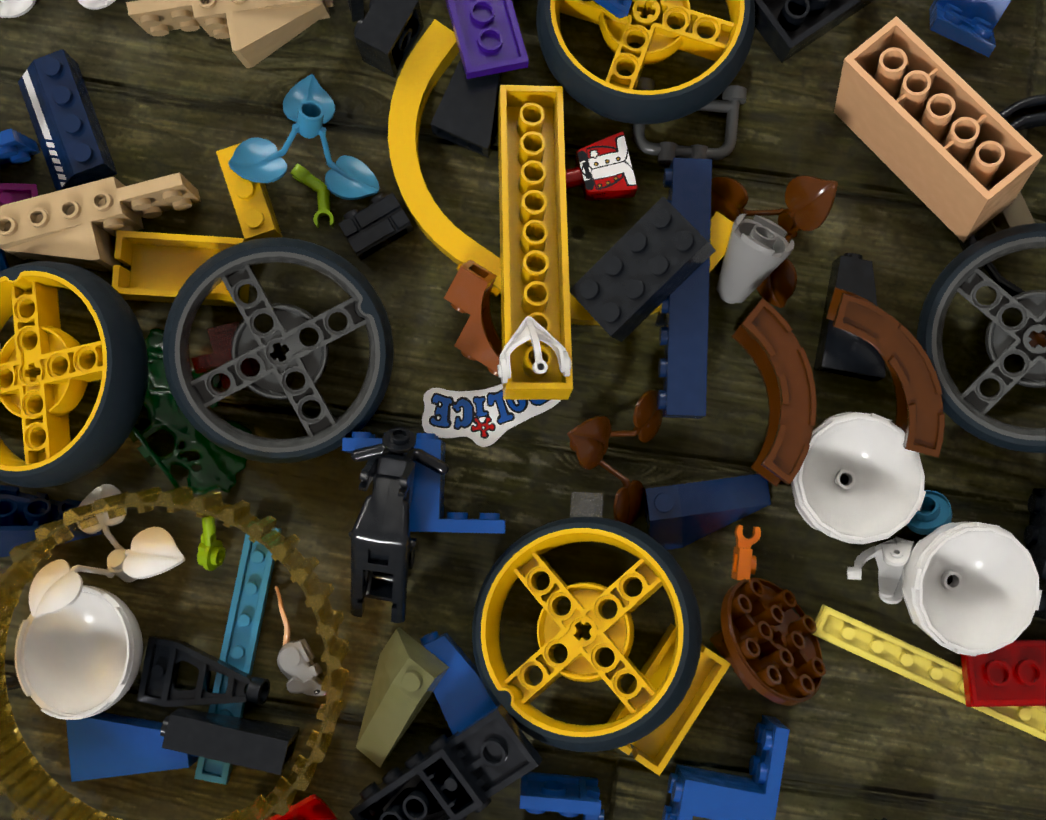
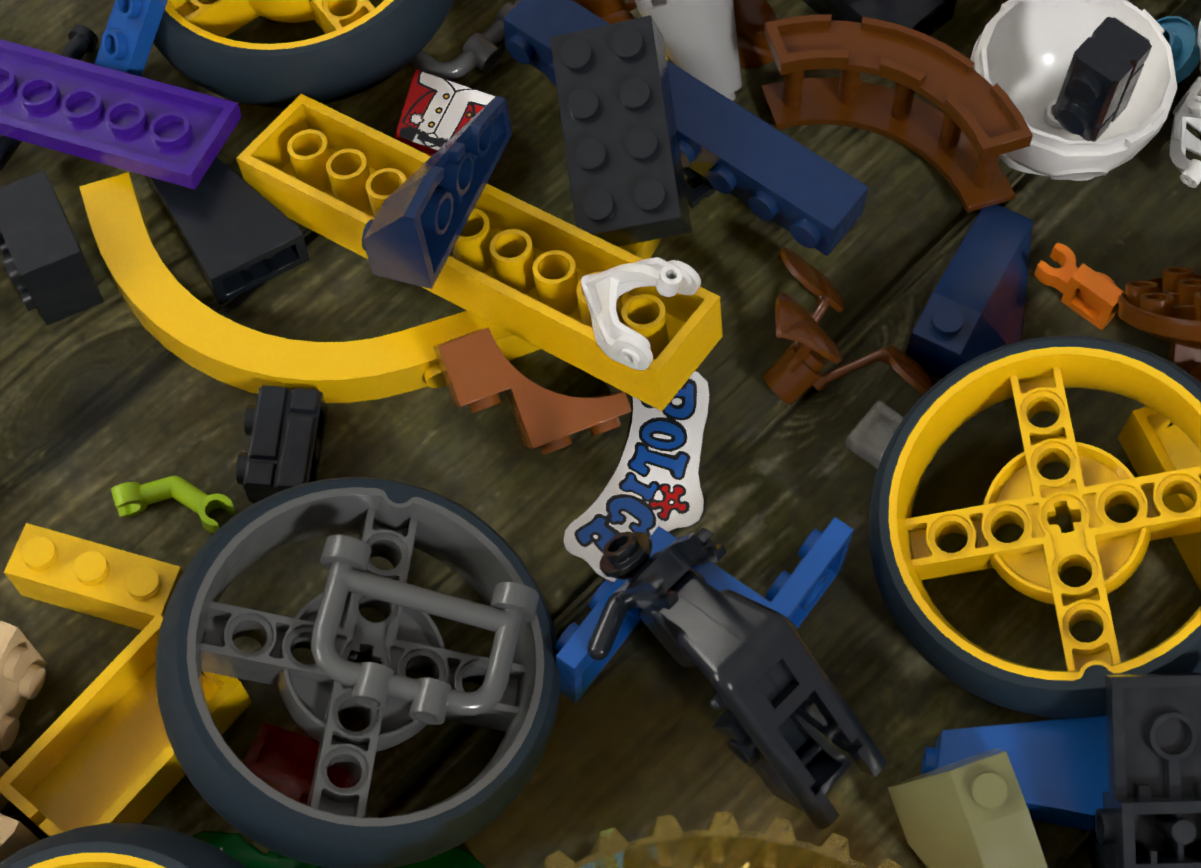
camera: 55 degrees left, 20 degrees down
dark azure plant [228,74,380,200] -> none
none -> dark grey bar [311,535,540,725]
none -> dark blue wedge [362,96,512,289]
none -> black brick [1052,17,1152,142]

